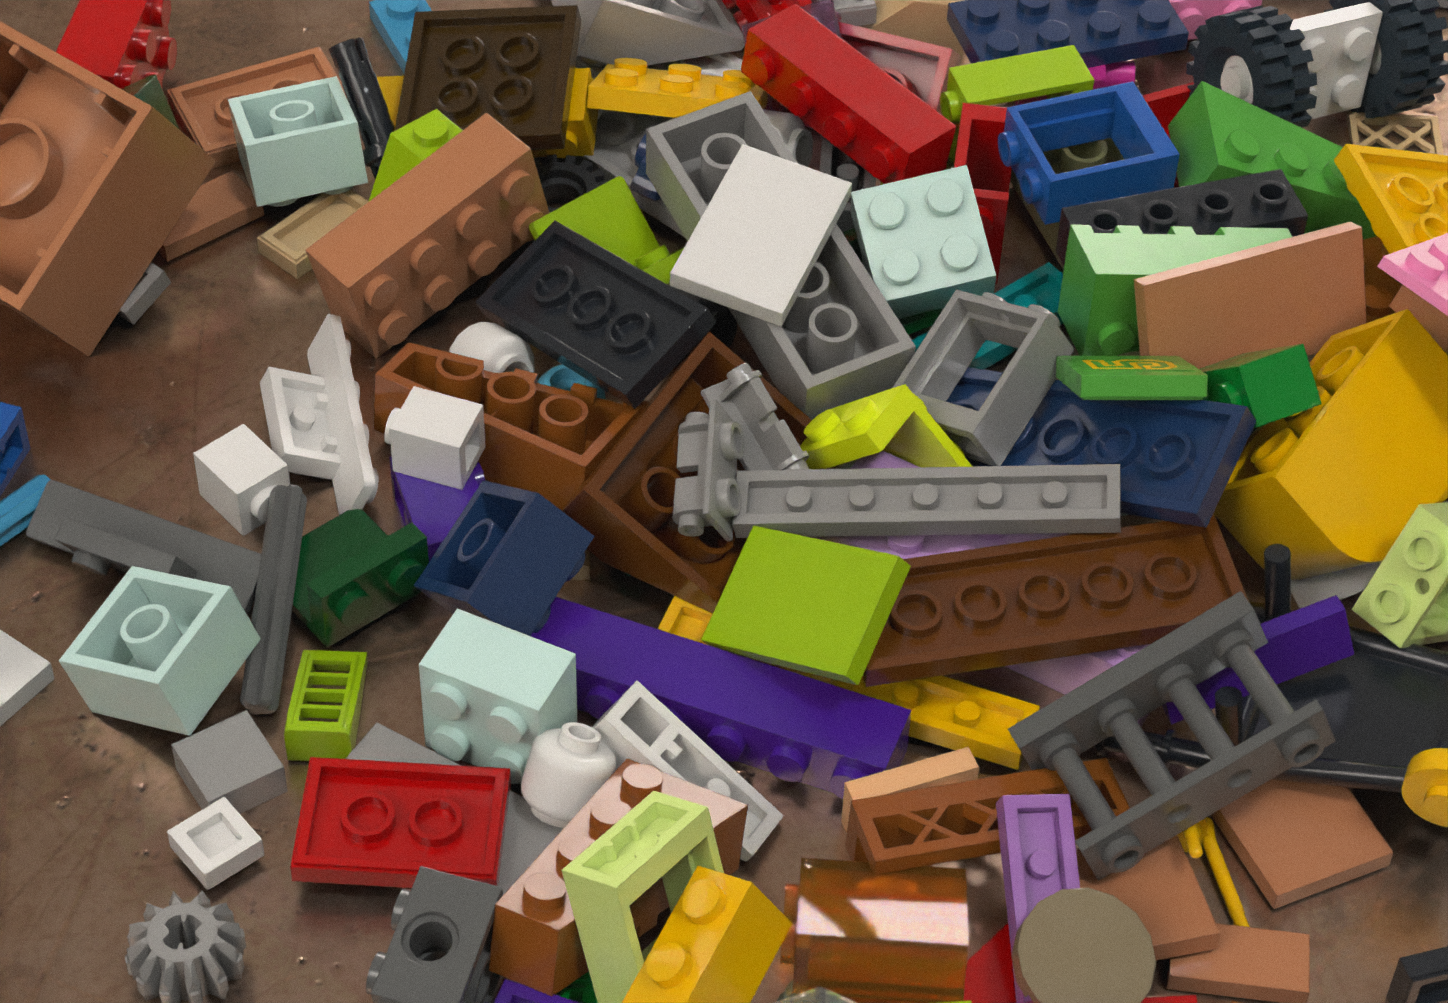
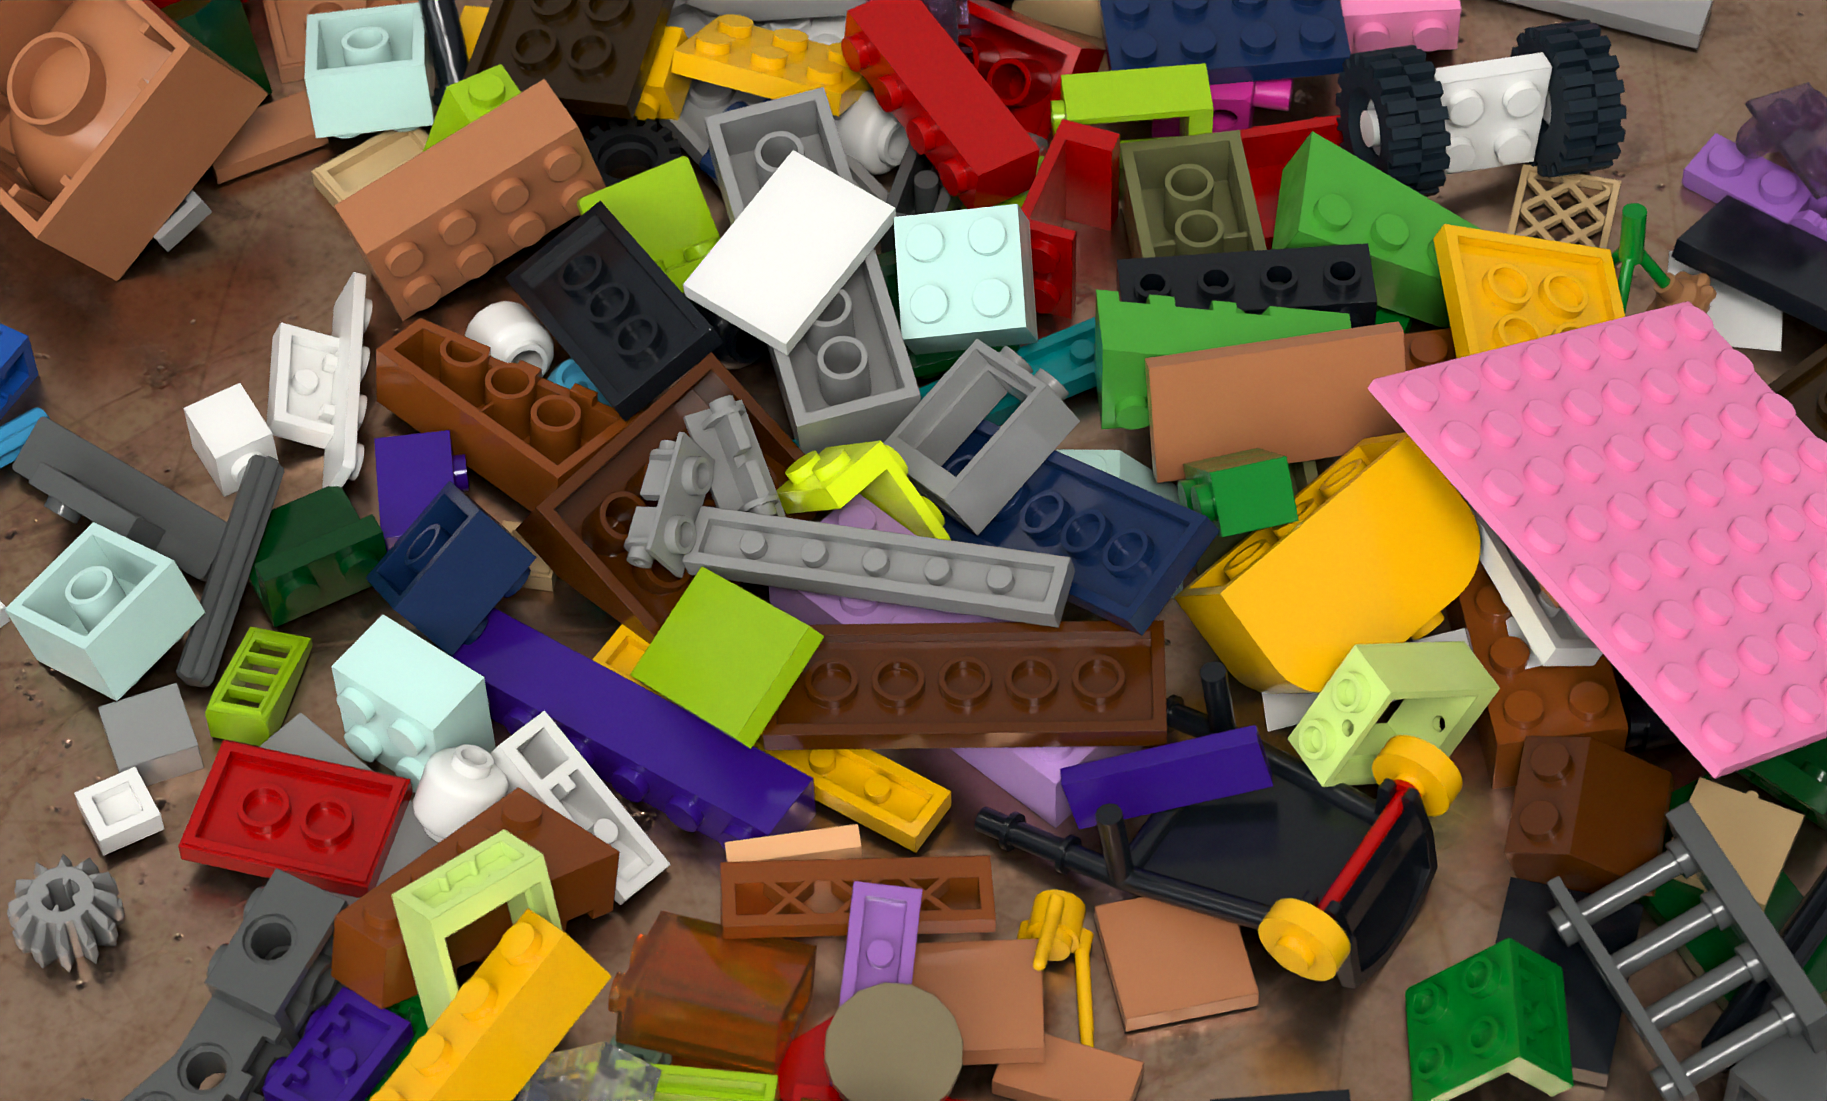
camera: 15 degrees right, 5 degrees up
white brick [384,386,485,490] -> none
blue window [998,81,1180,225] -> none
dark grey fence [1008,591,1336,881] -> none
bright green tile [1056,356,1208,400] -> none

